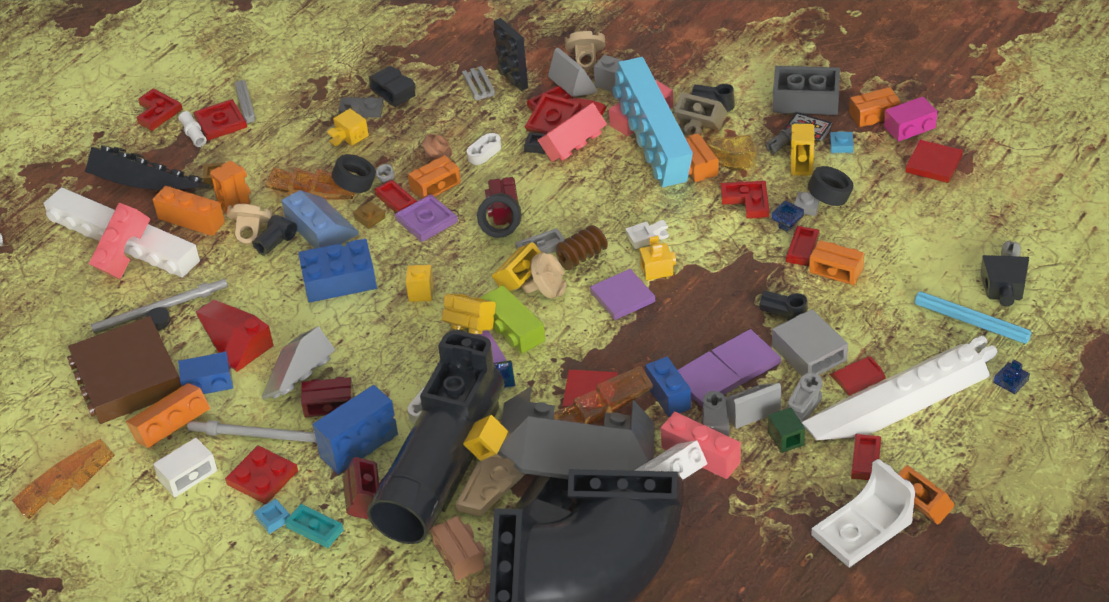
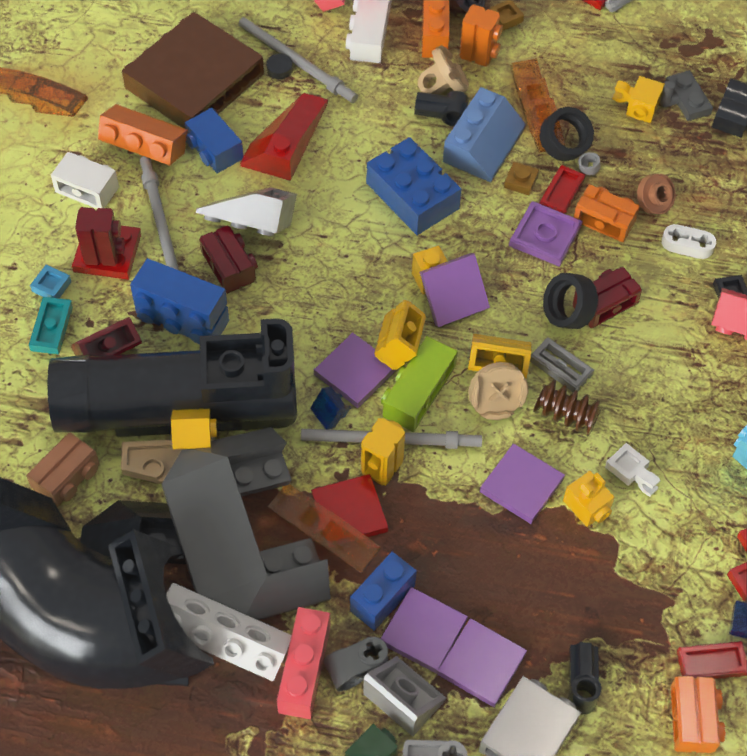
camera: 60 degrees right, 15 degrees up
none -> dark red brick [75,207,125,266]
none -> light grey bar [301,429,482,449]
none -> yellow brick [361,418,405,486]
none -> medium lavender tile [420,253,490,327]

